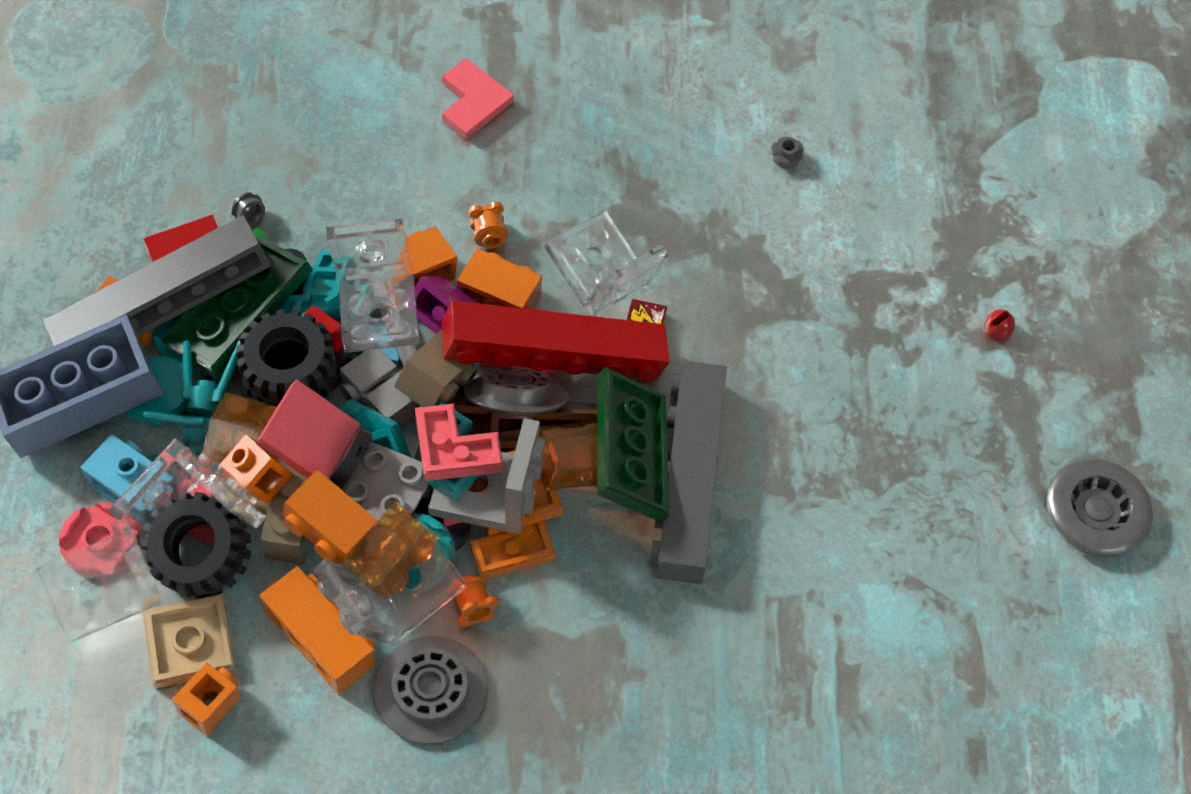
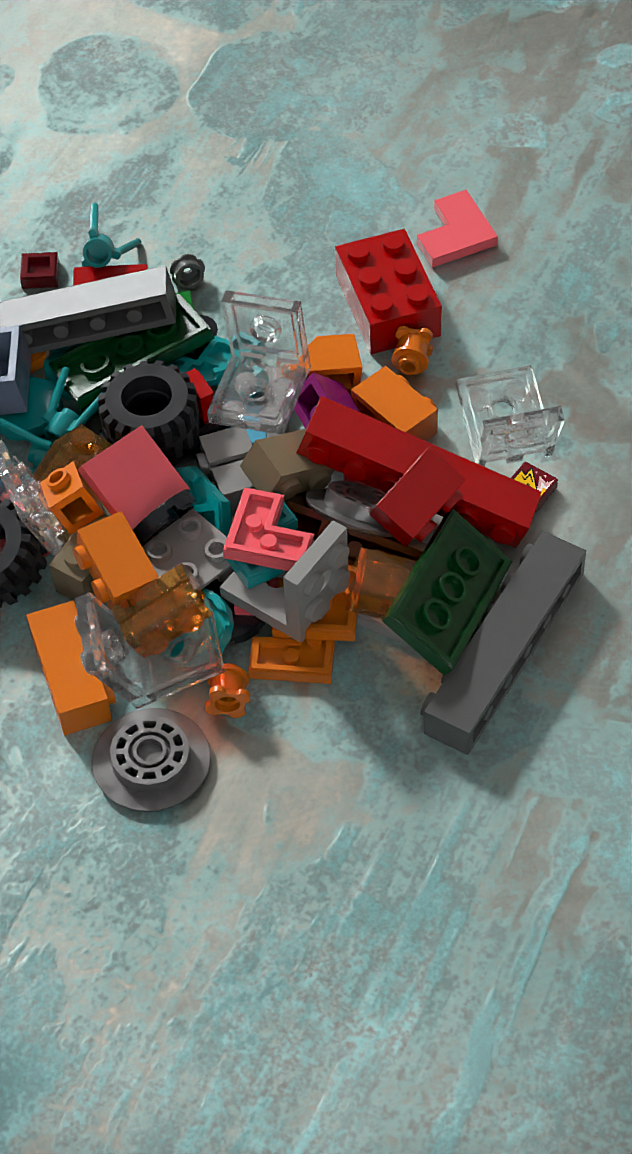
camera: 30 degrees right, 5 degrees down
none -> dark red tile [20,252,59,289]
none -> teal plant [81,203,141,268]
none -> red brick [335,228,442,355]
none -> red brick [369,447,466,547]

